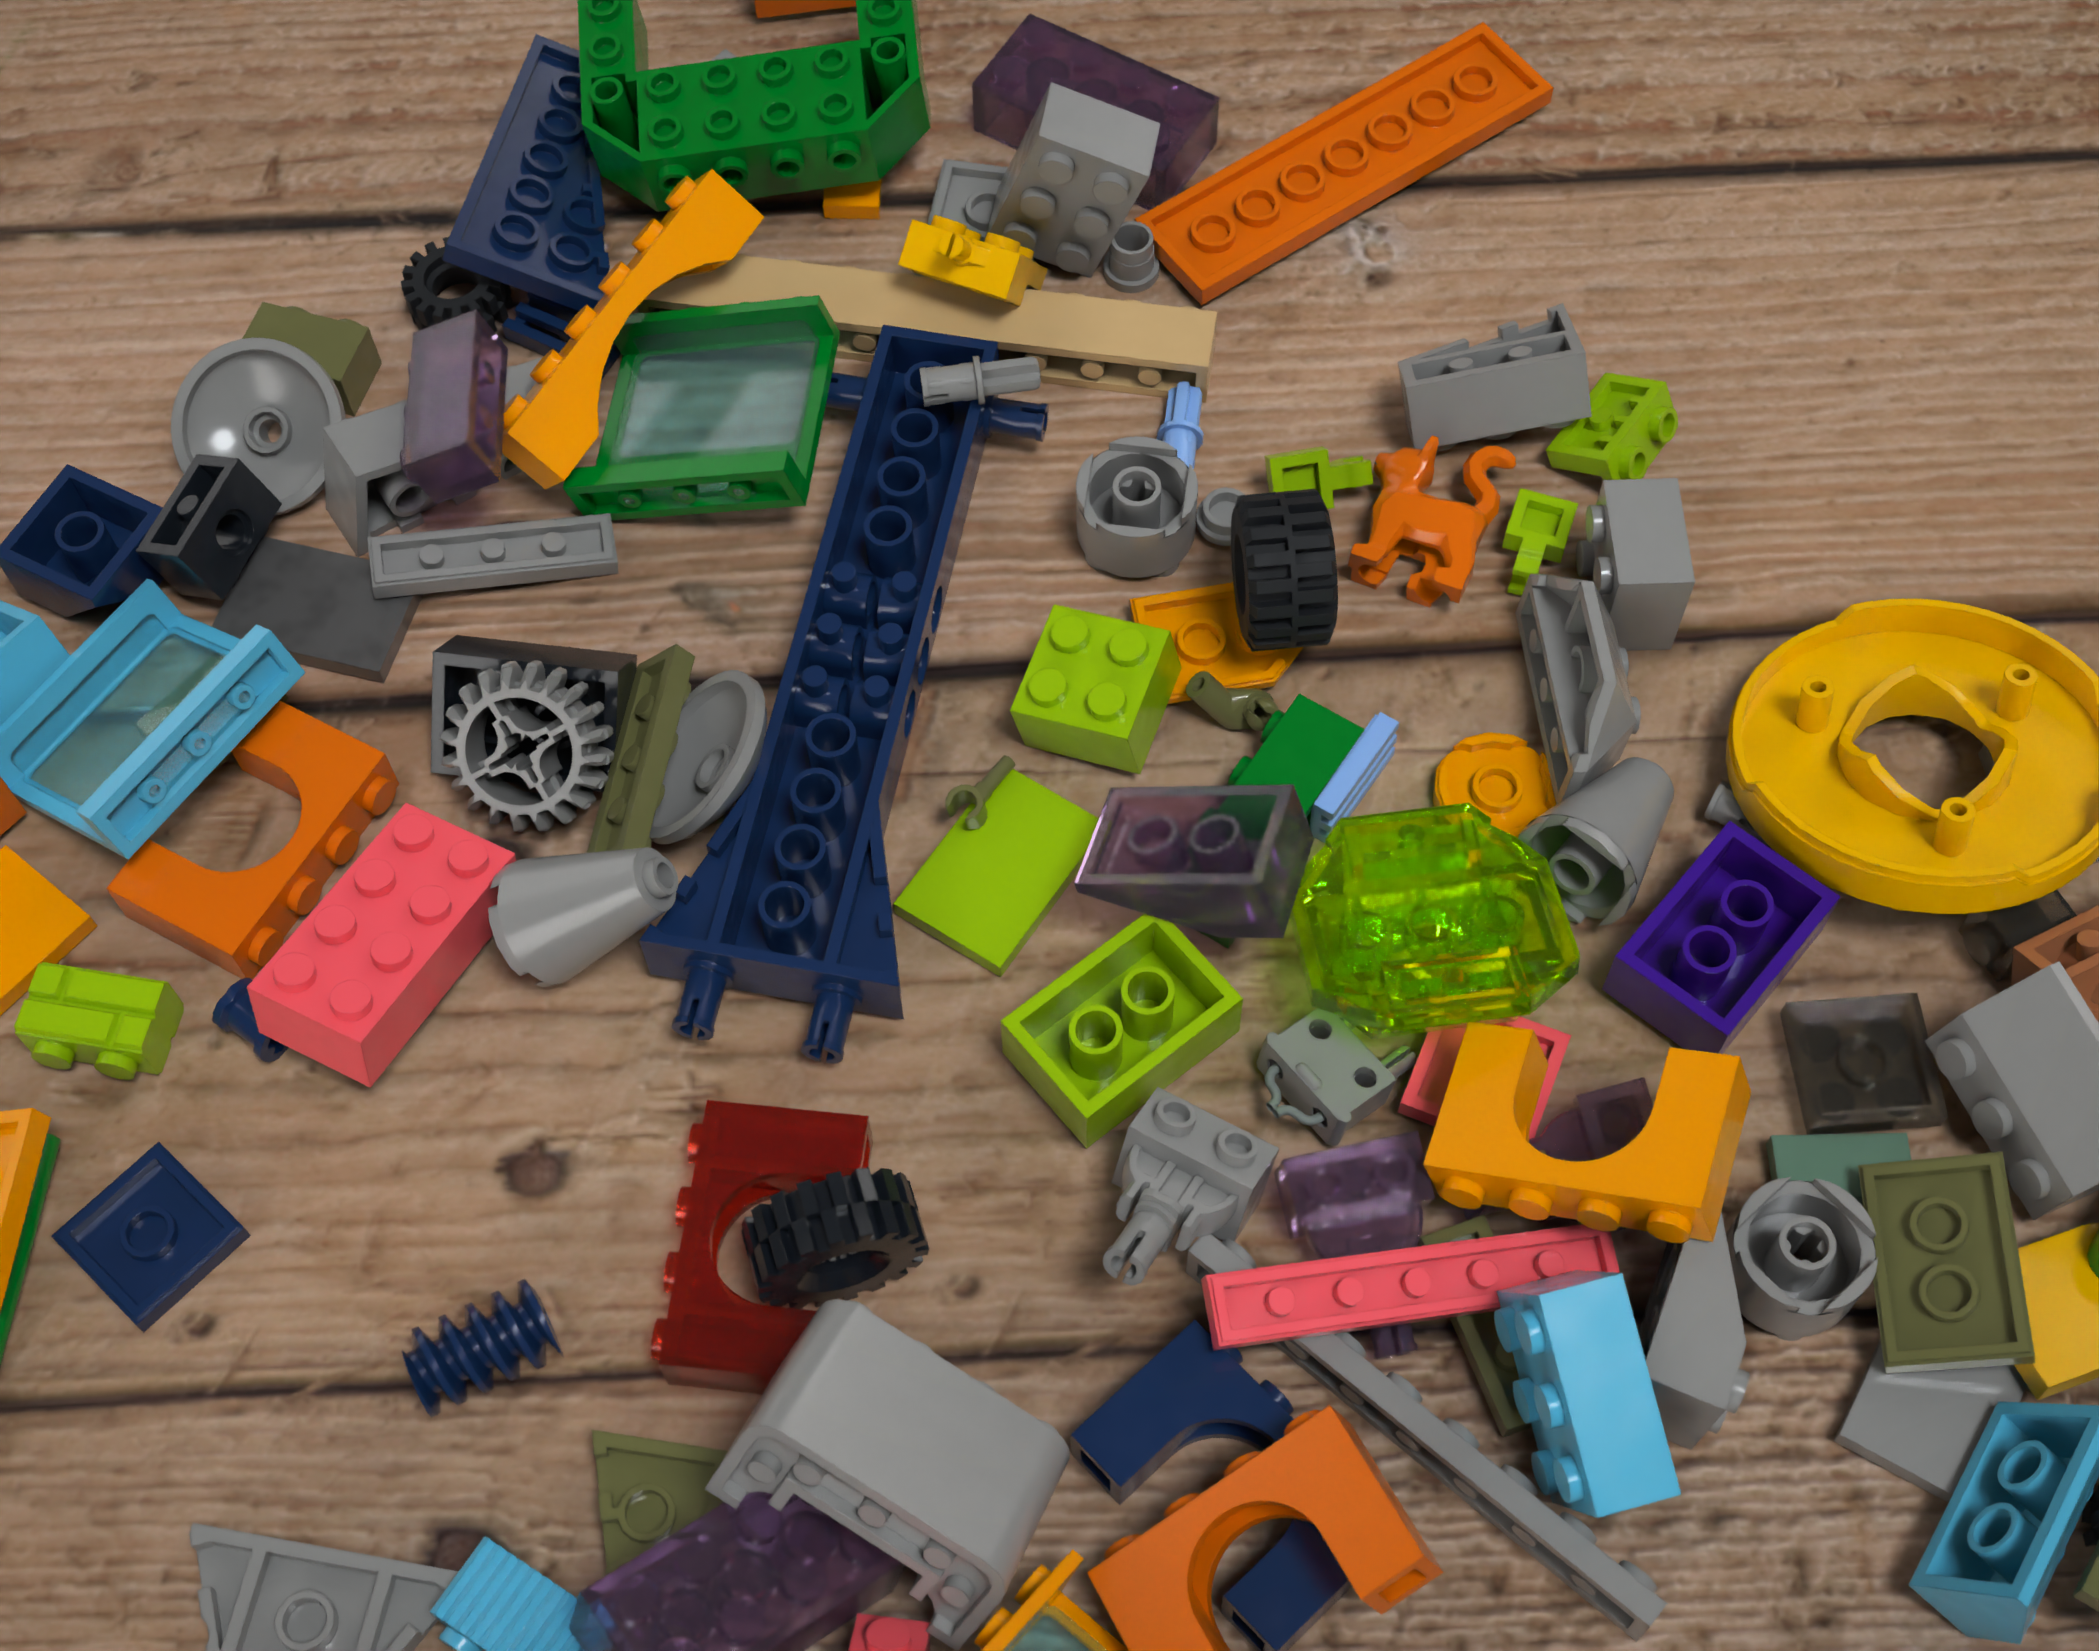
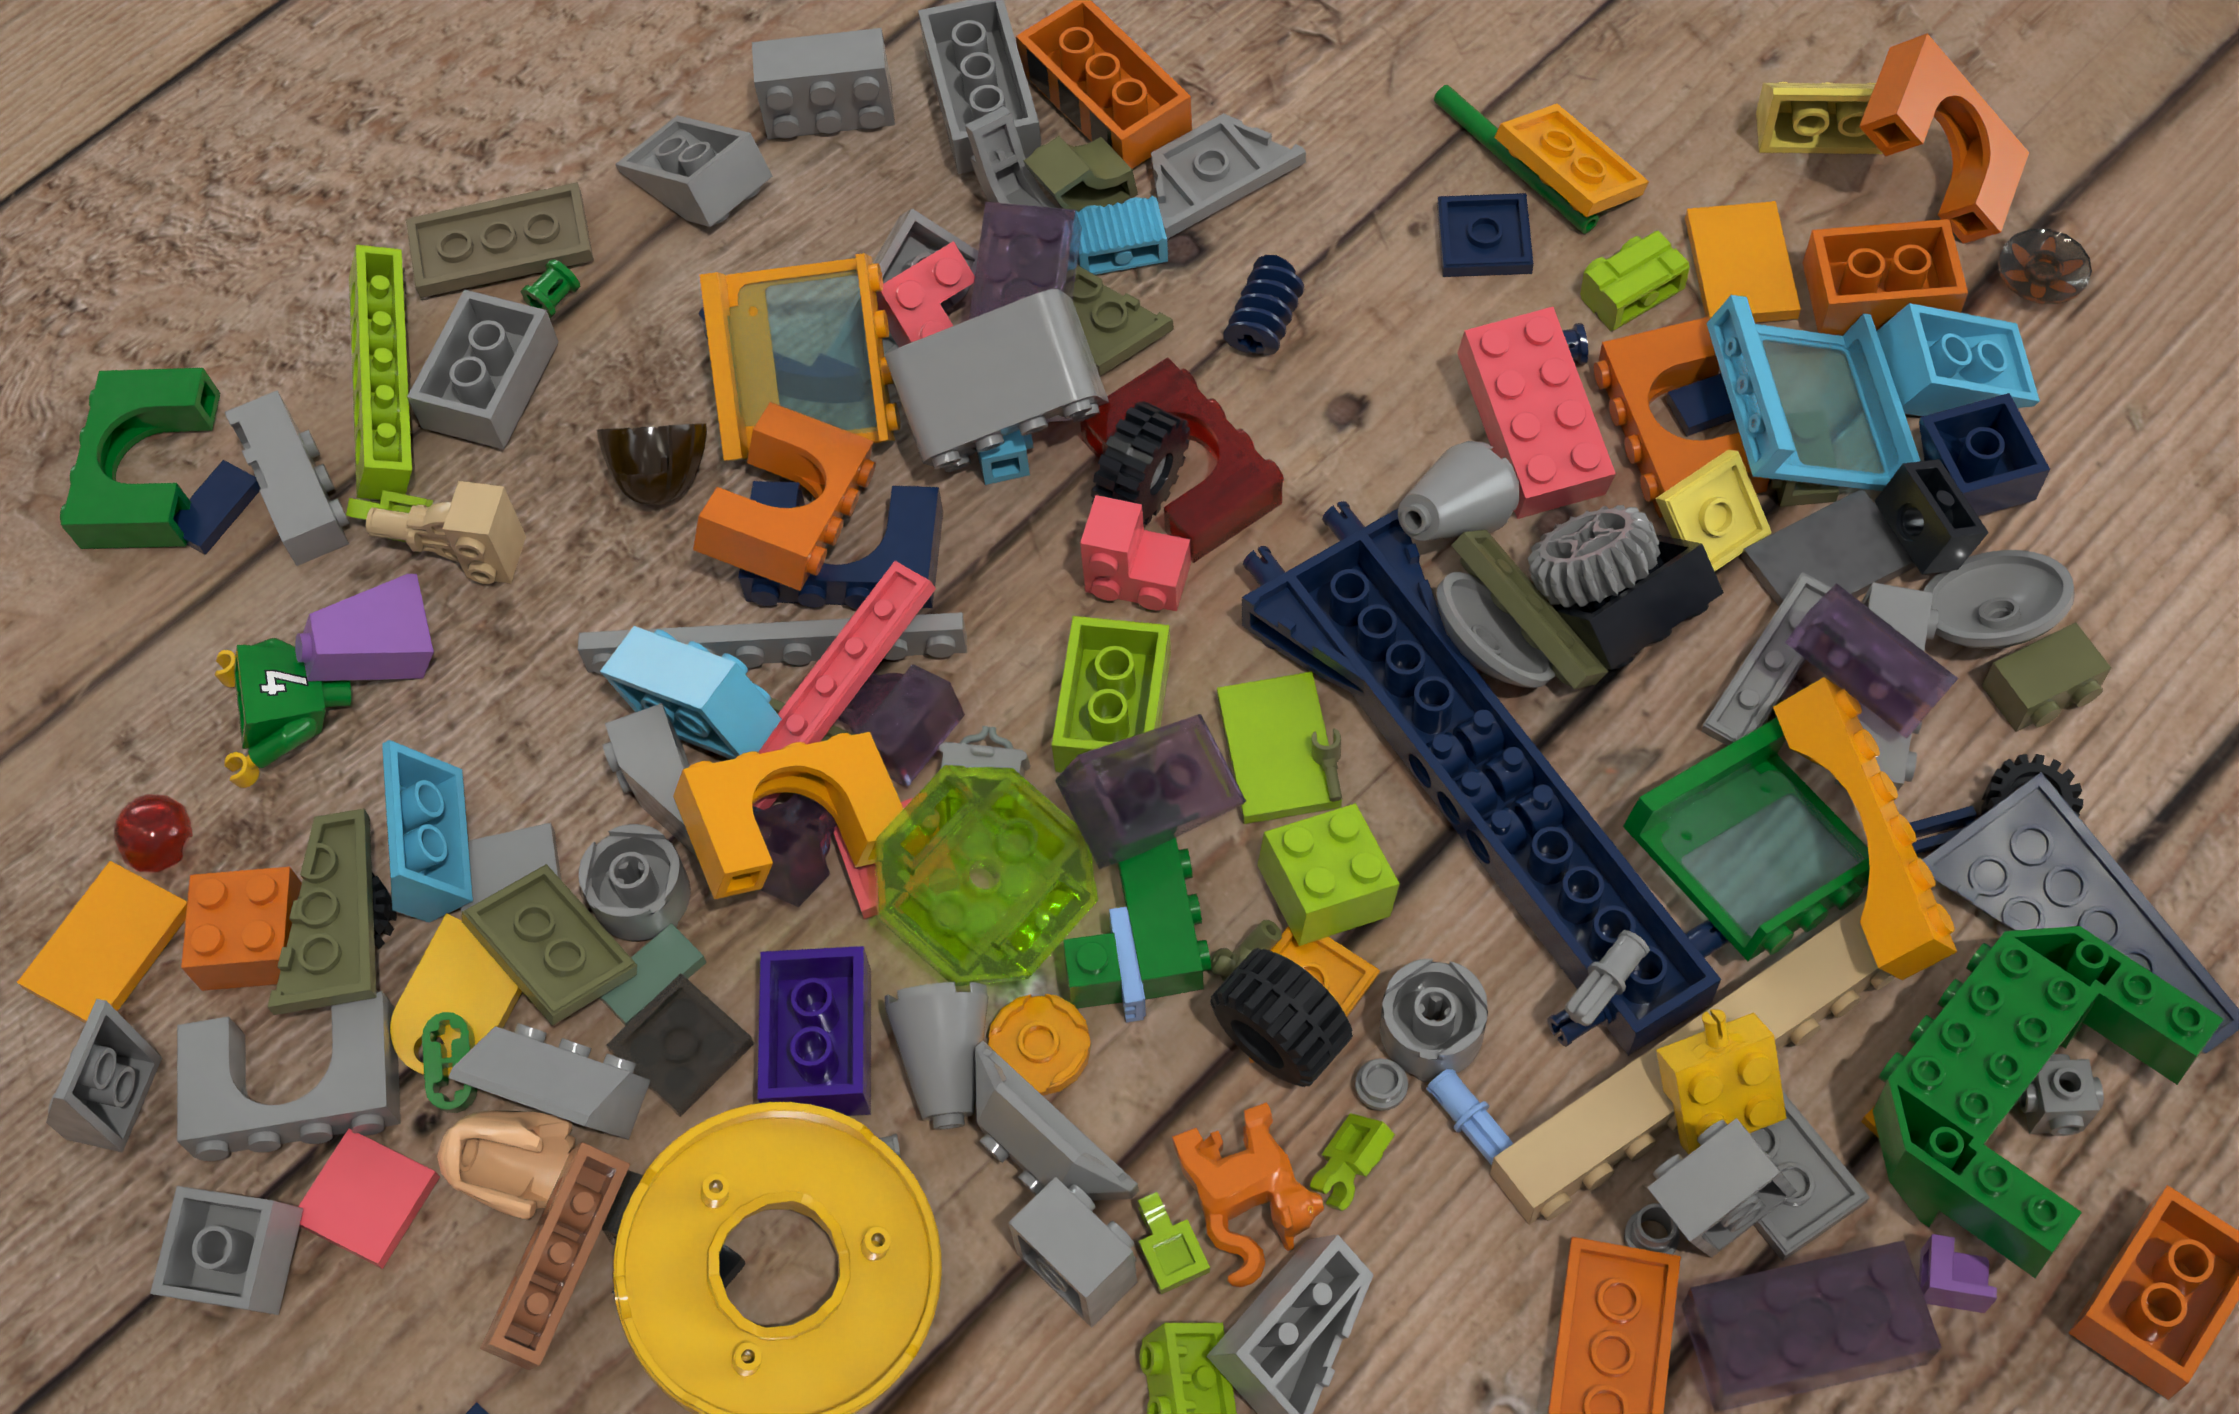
camera: 140 degrees right, 0 degrees up
light grey brick [1103,1087,1279,1285] -> none
none -> green brick [1063,933,1122,1009]
none -> coral brick [1080,495,1191,611]
none -> light yellow tile [1655,449,1772,572]
none -> dark blue tile [1666,373,1735,437]
none -> medium lavender panel [1918,1234,1997,1313]

